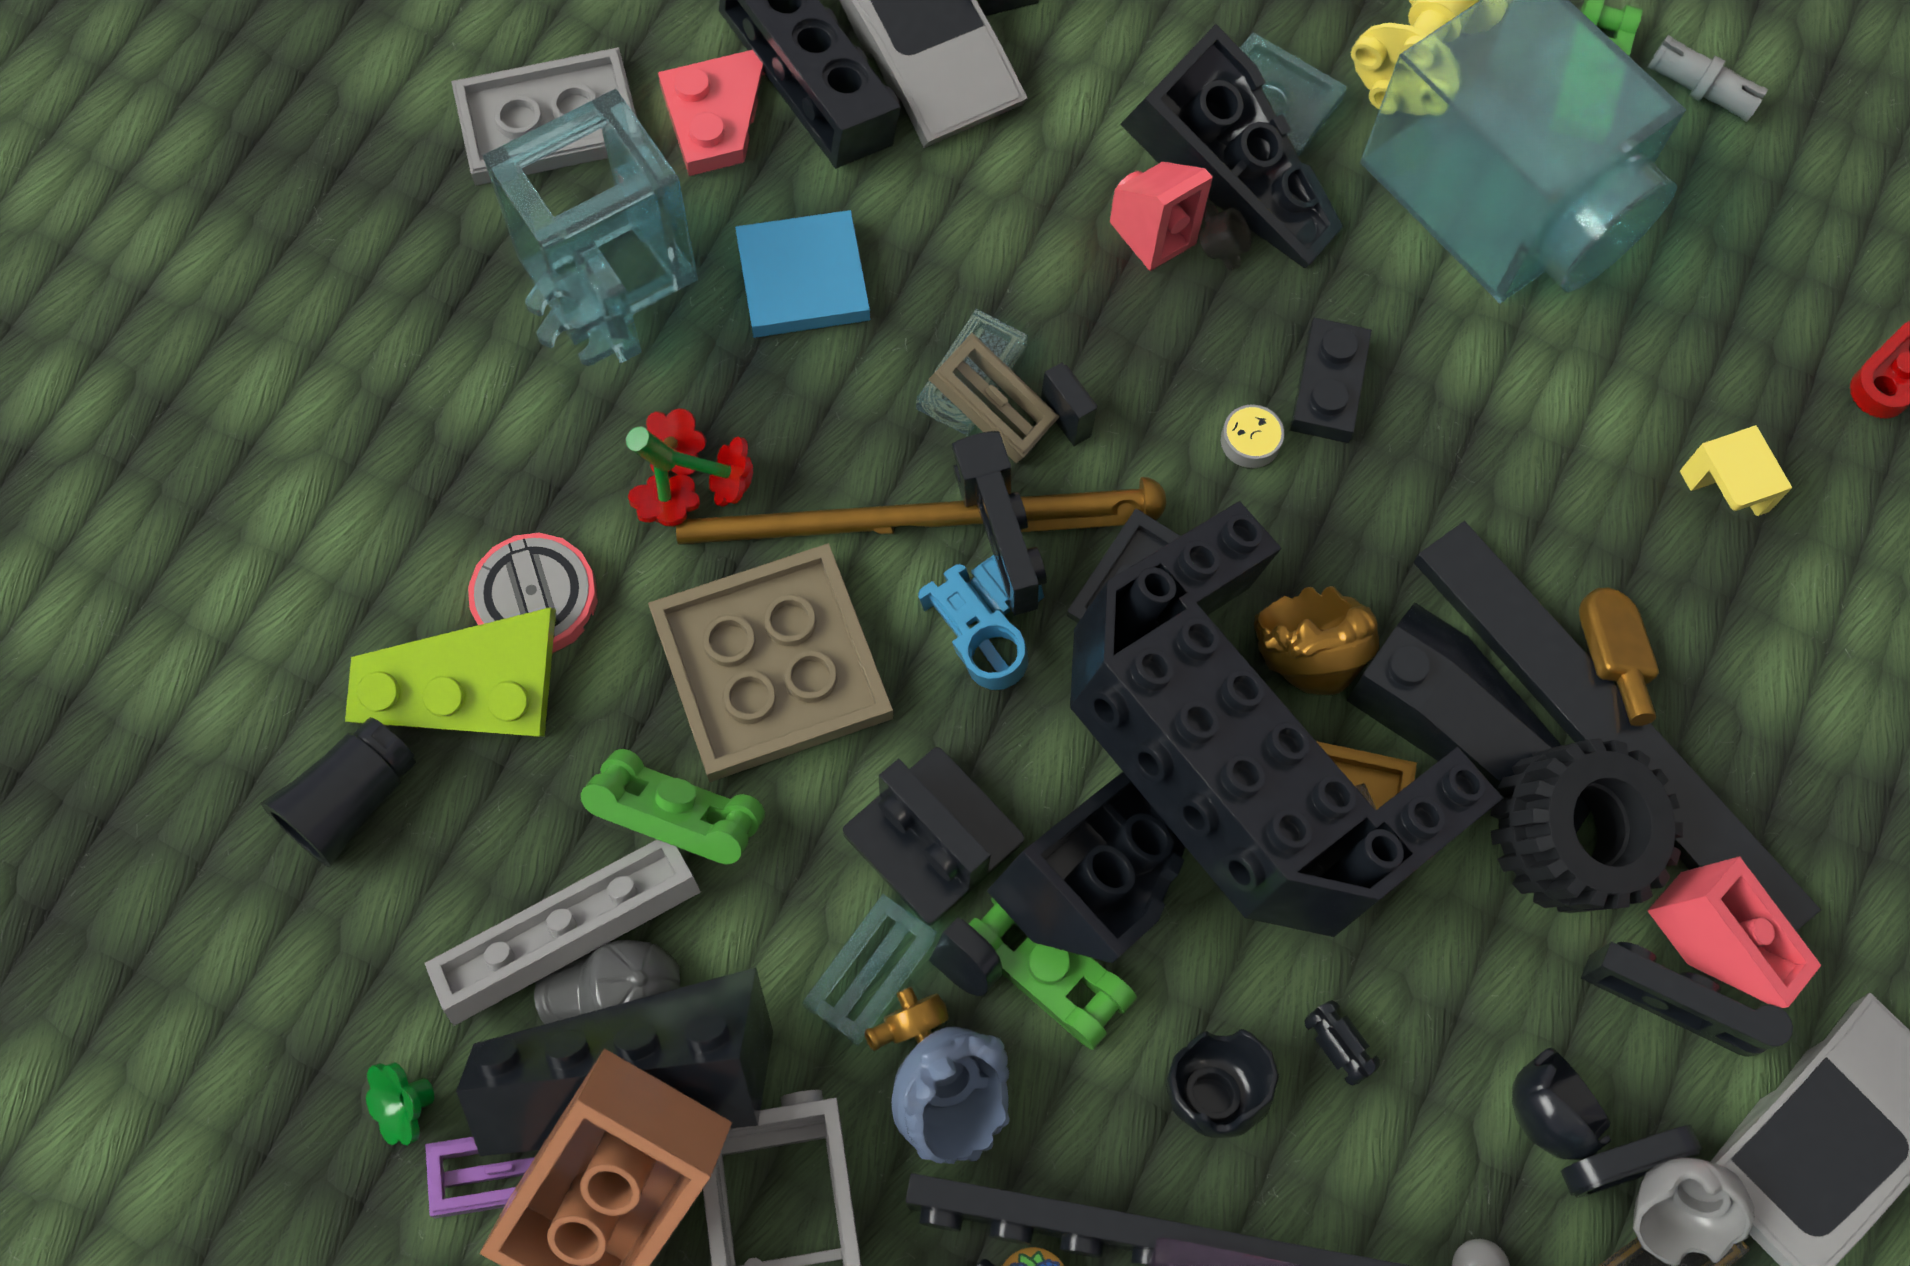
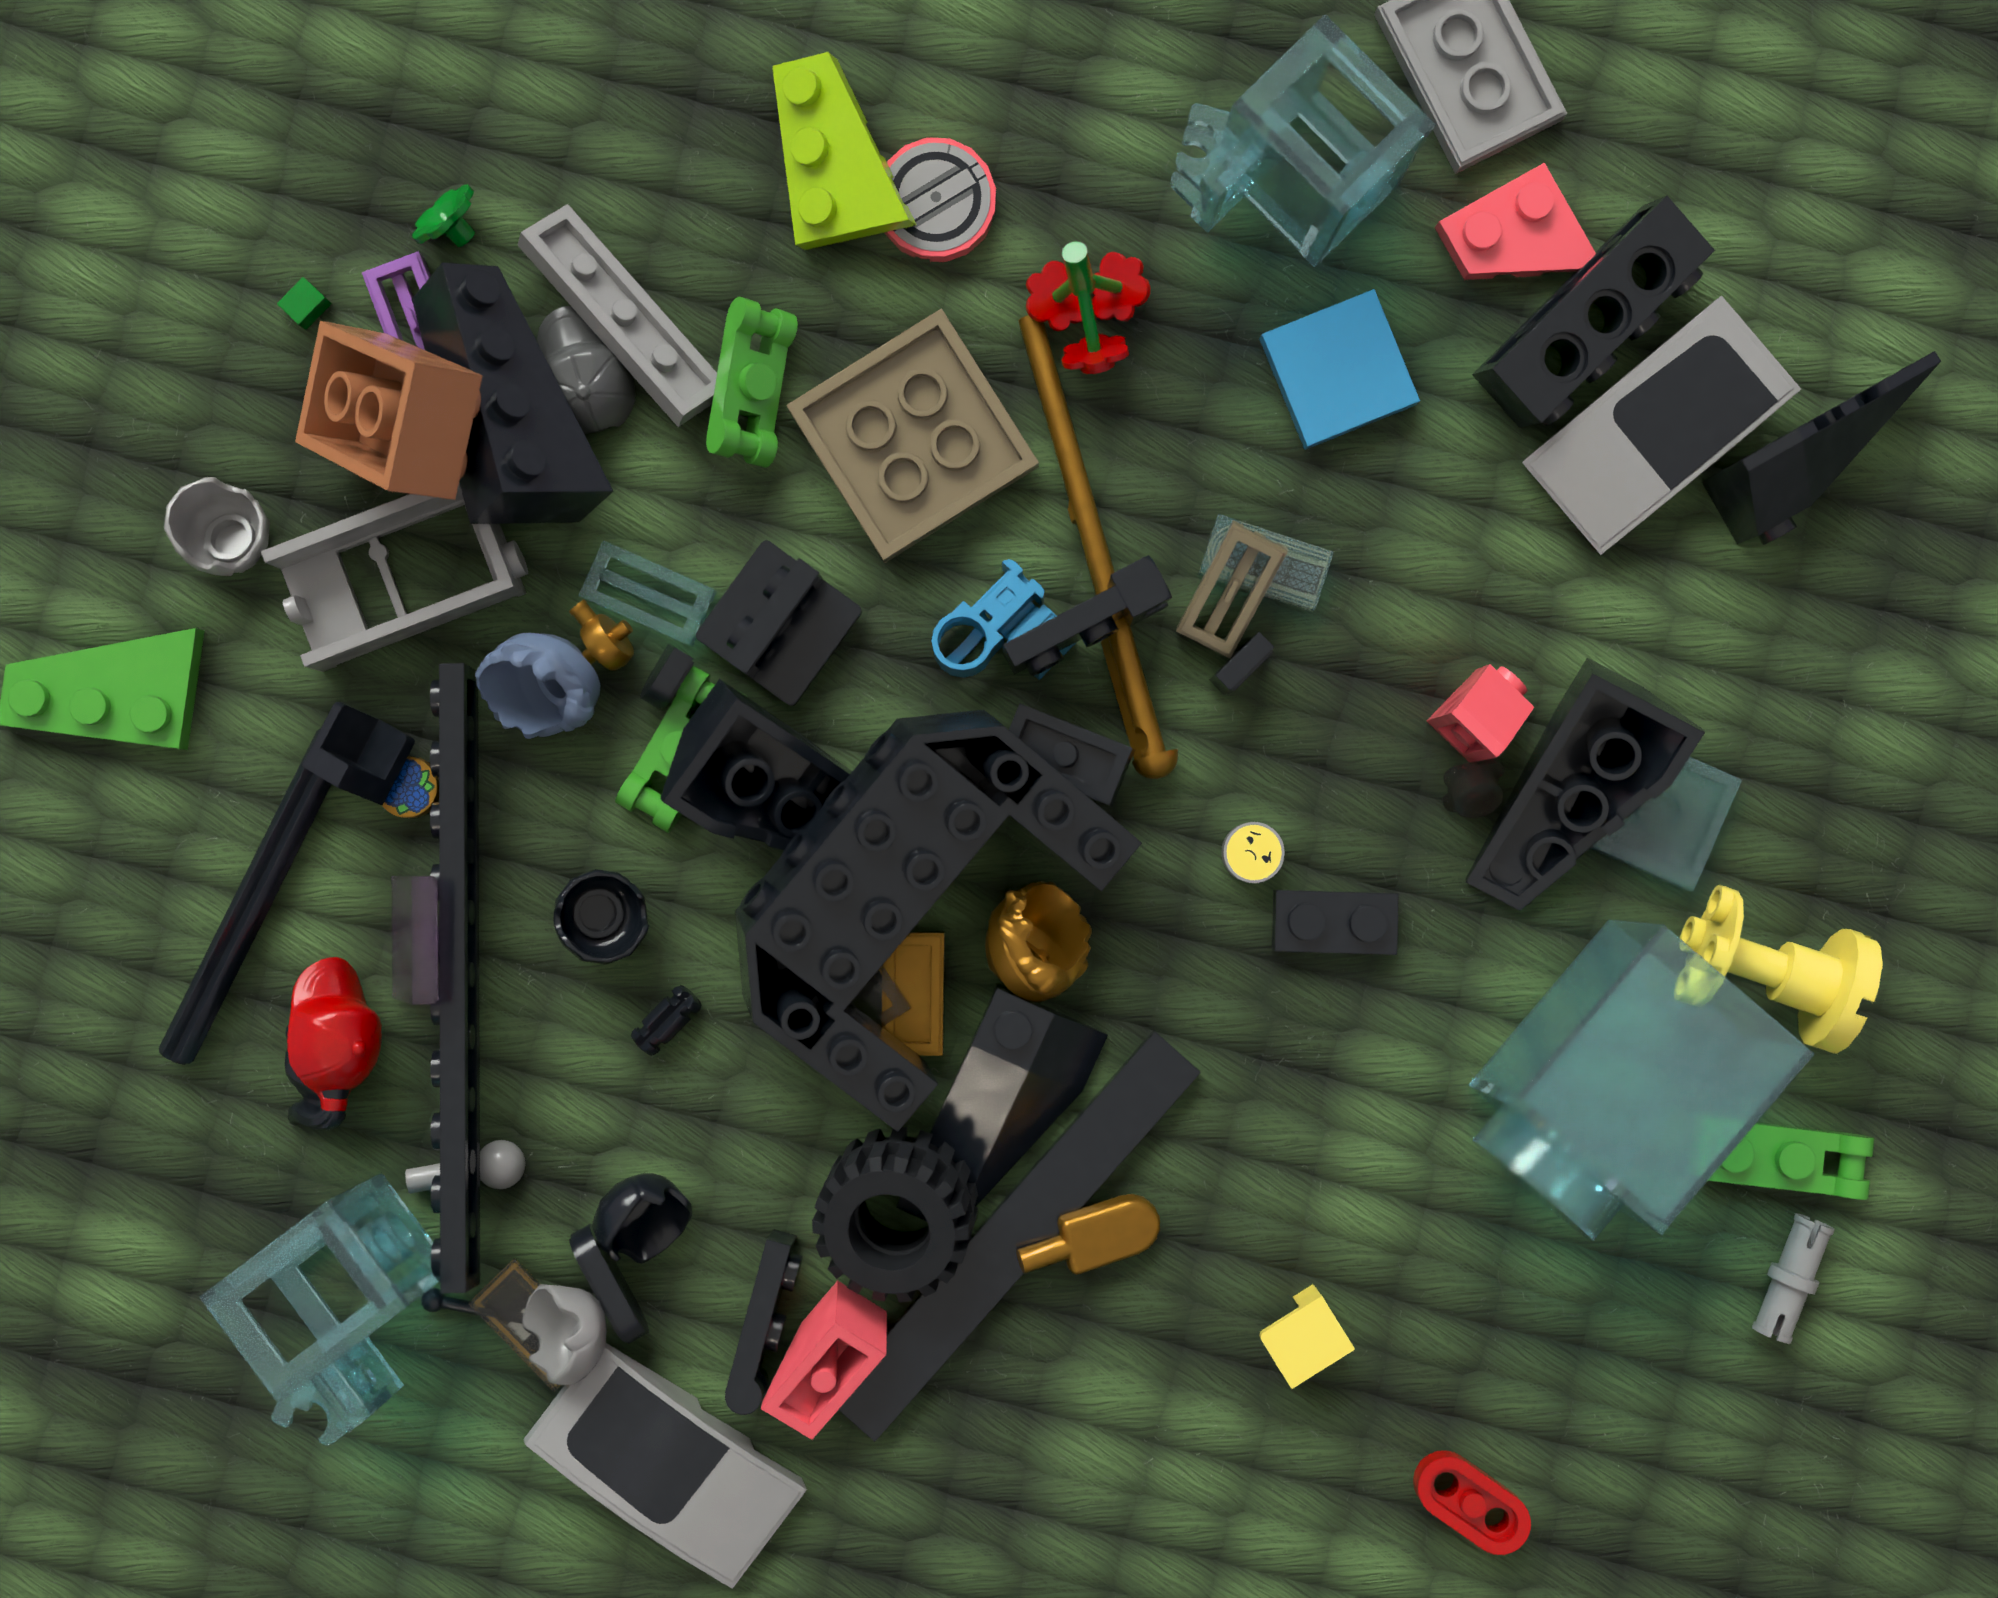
camera: 75 degrees right, 20 degrees up
black plant [261,717,416,868] -> none

